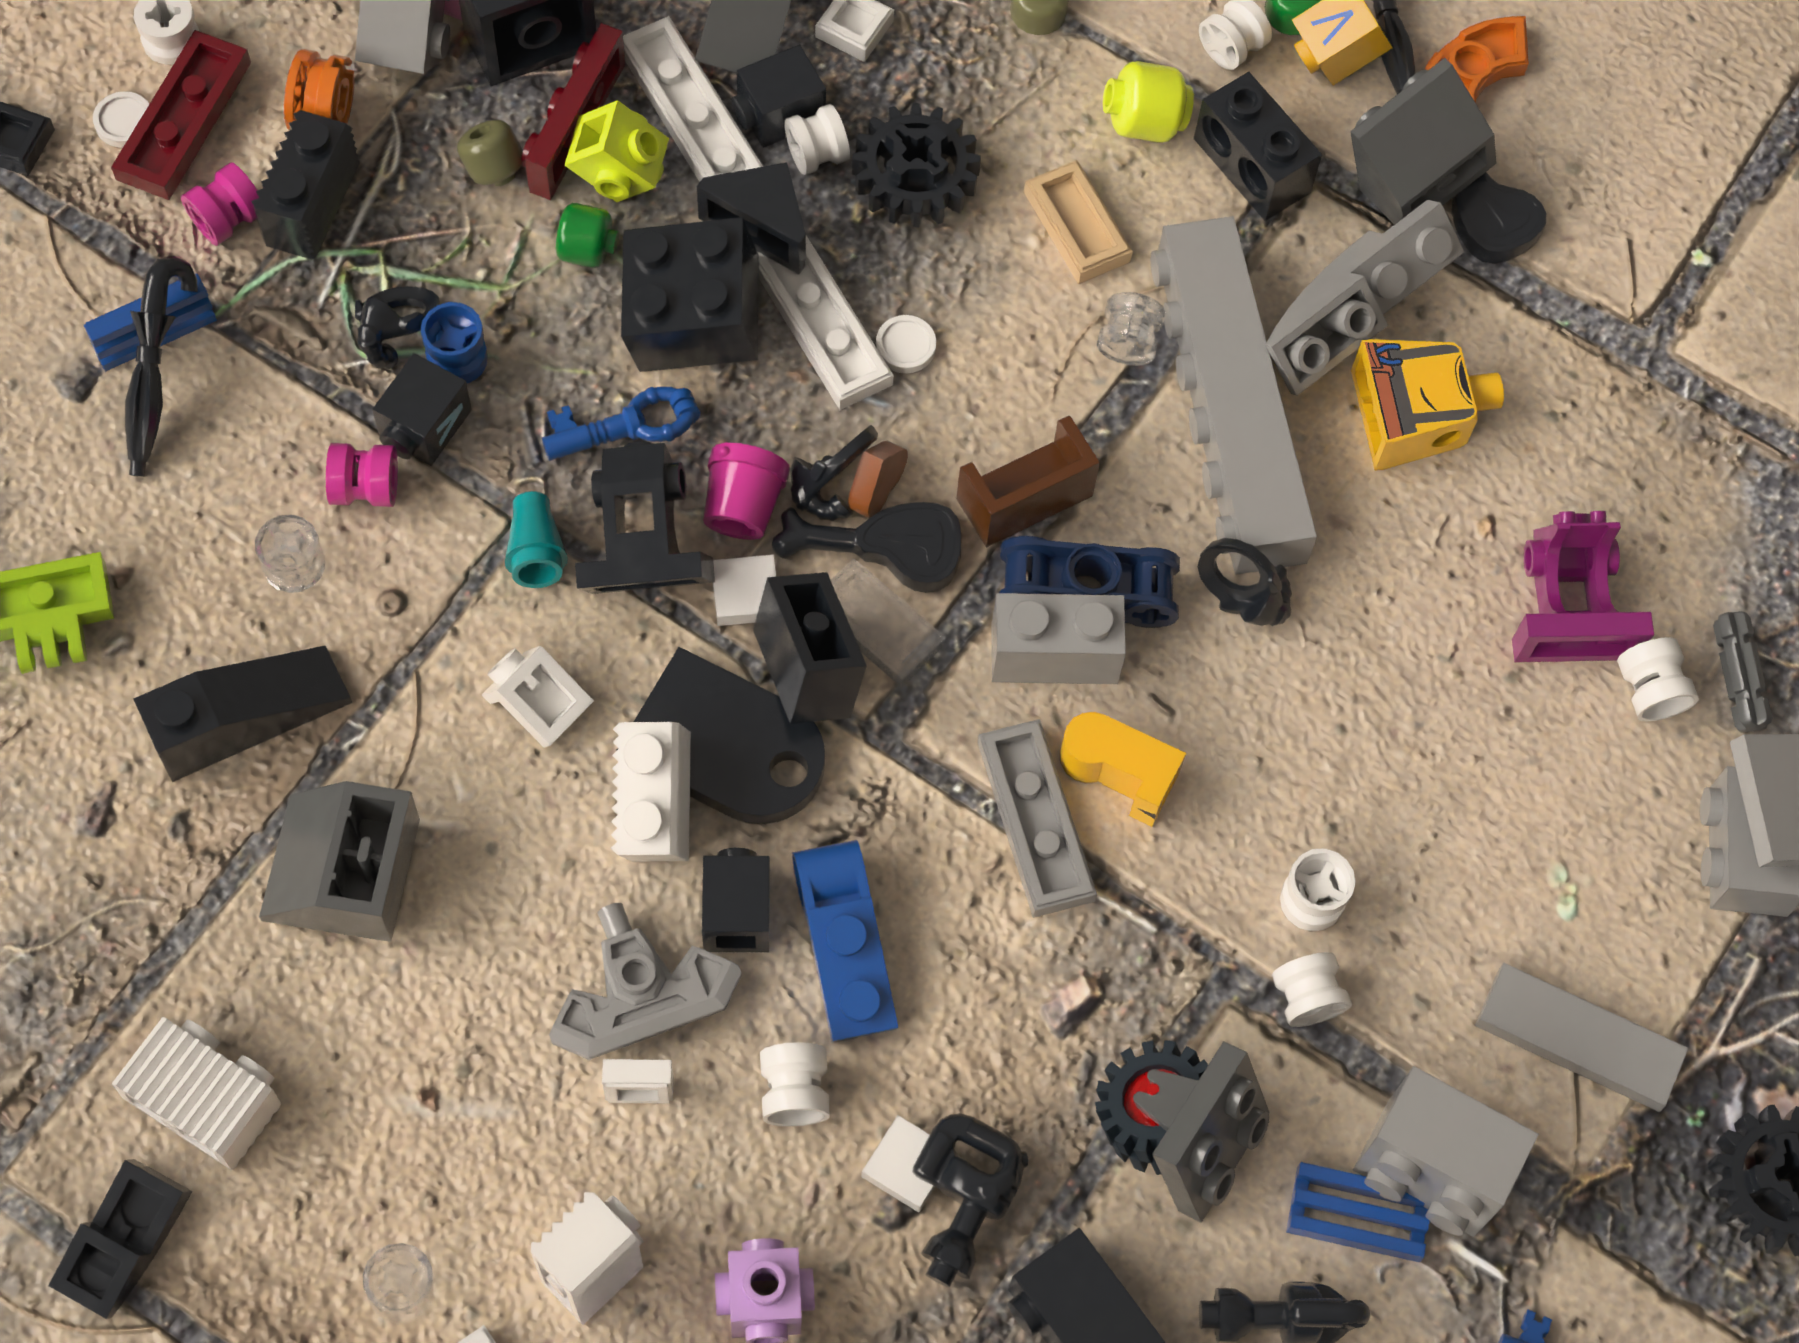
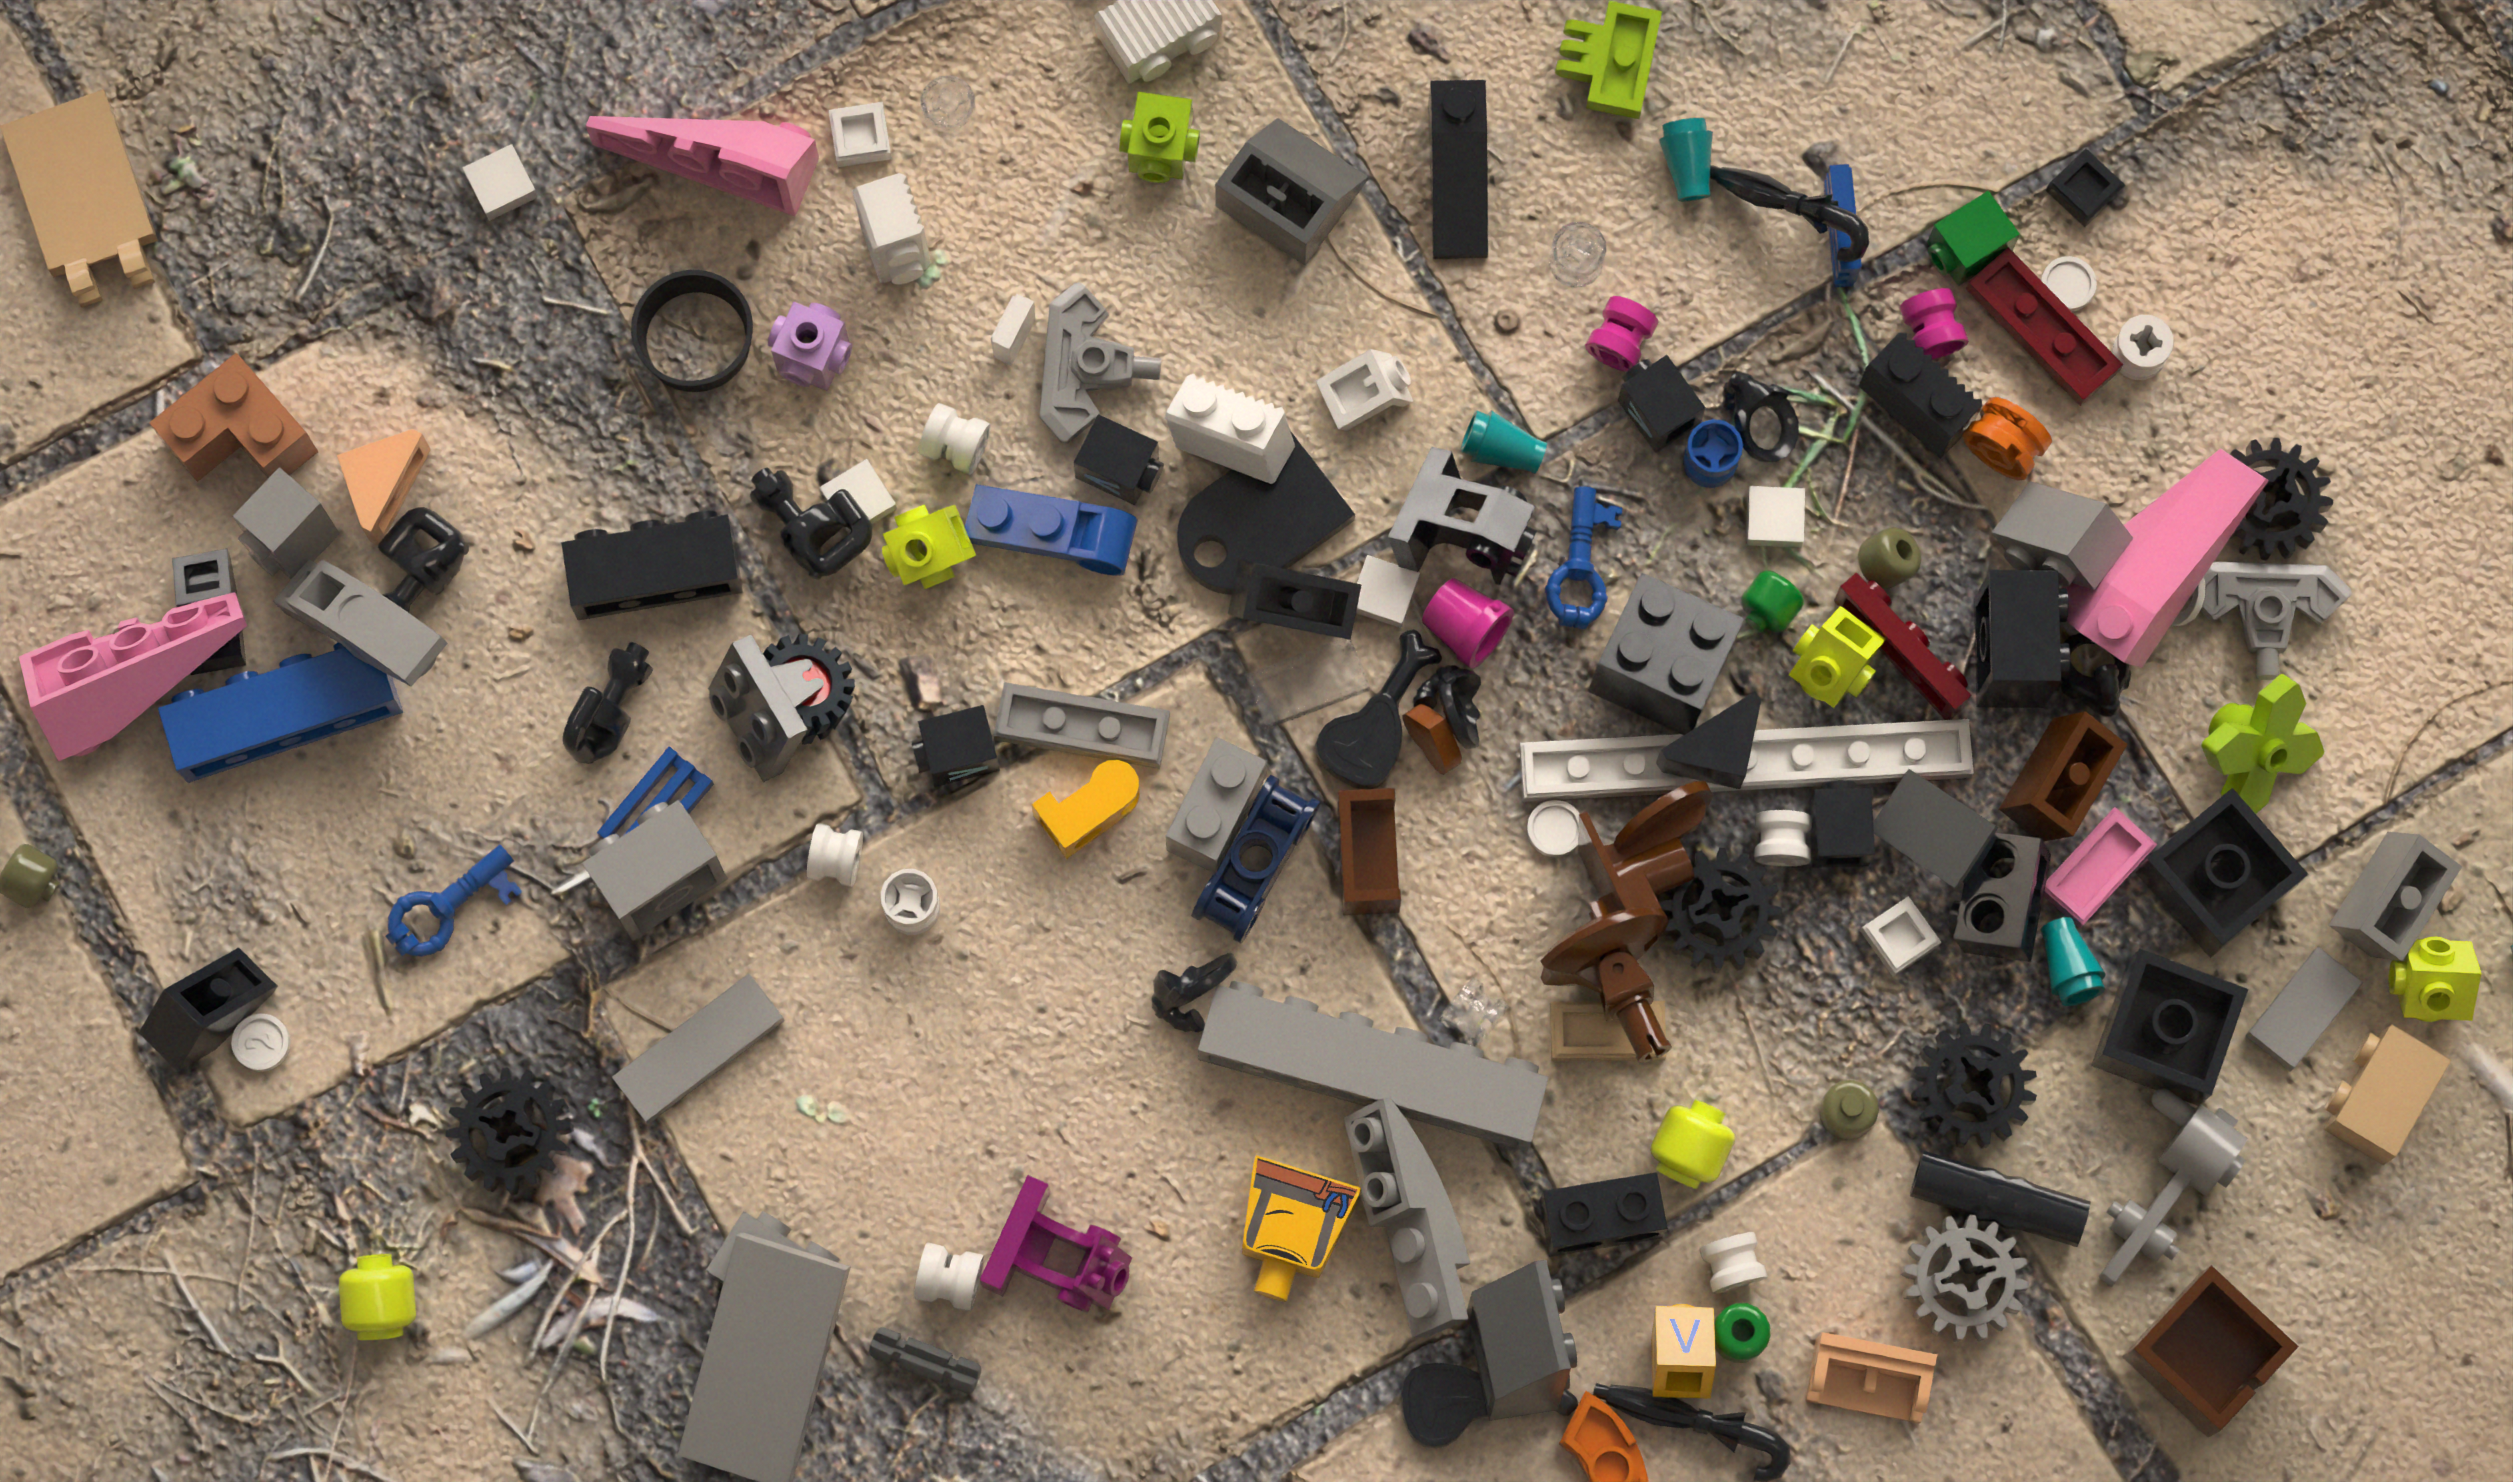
camera: 120 degrees right, 10 degrees up
none -> neon yellow brick [882,504,976,590]
none -> black brick [911,705,1000,787]
none -> lime brick [1119,92,1200,183]
none -> reddish brown piece [1540,781,1713,1063]
none -> teal cone [1659,118,1713,202]
none -> white tile [1746,486,1805,548]
none -> green brick [1927,191,2020,286]

